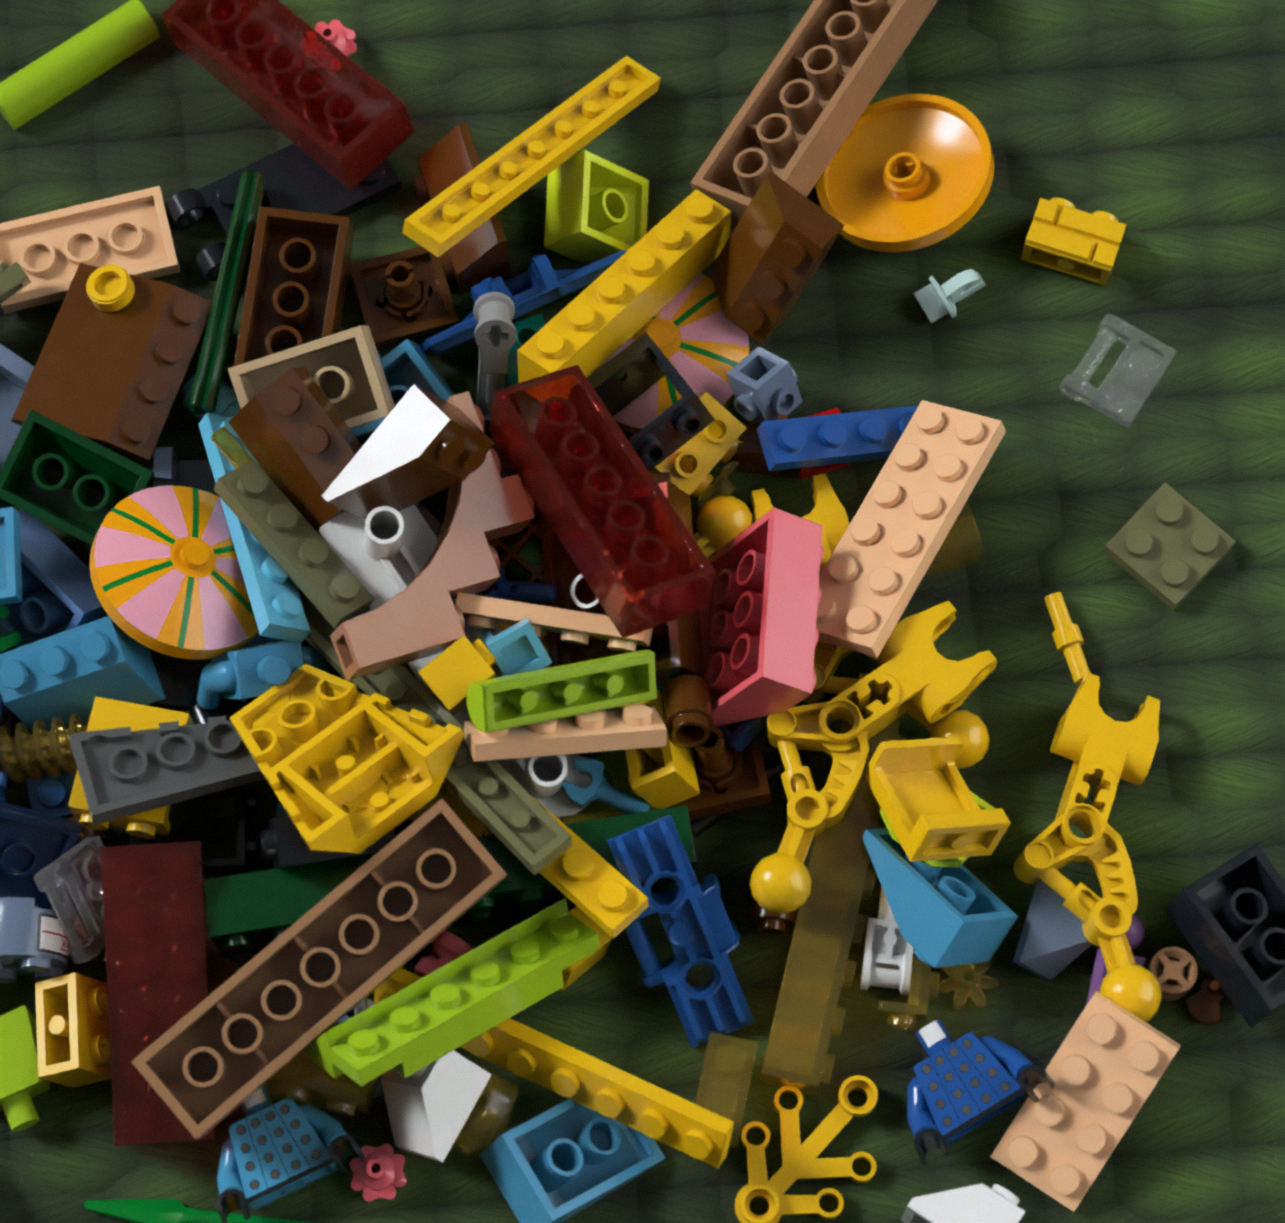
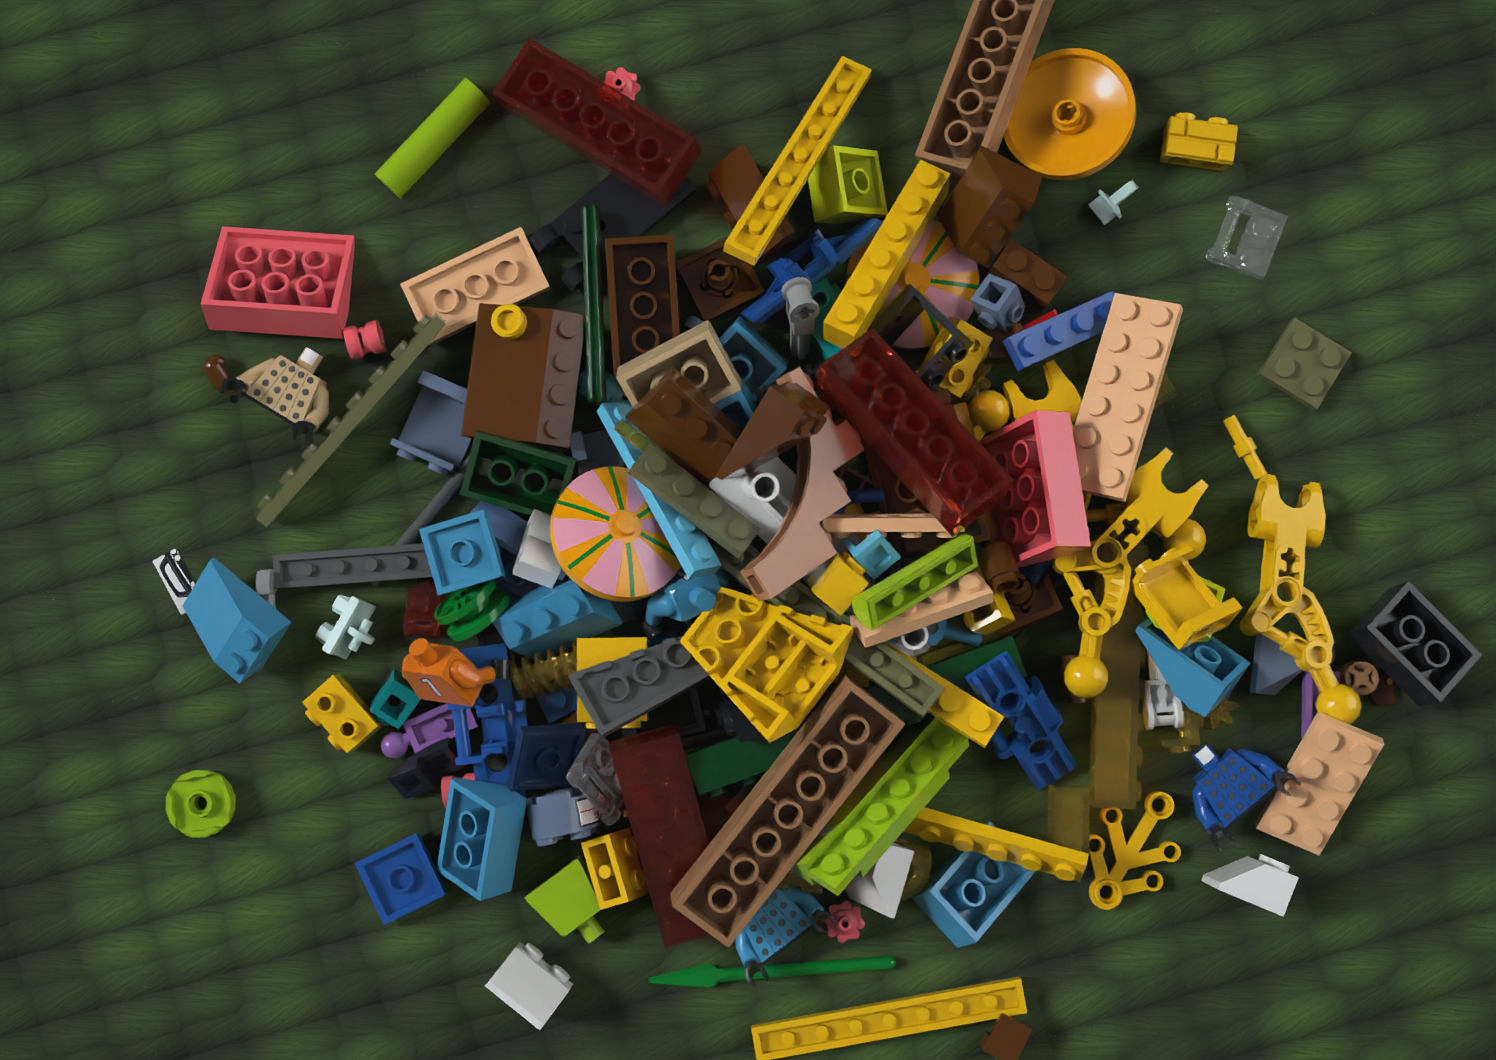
camera: 10 degrees left, 15 degrees up
none -> white brick [513,509,566,589]
none -> reddish brown brick [988,239,1067,311]

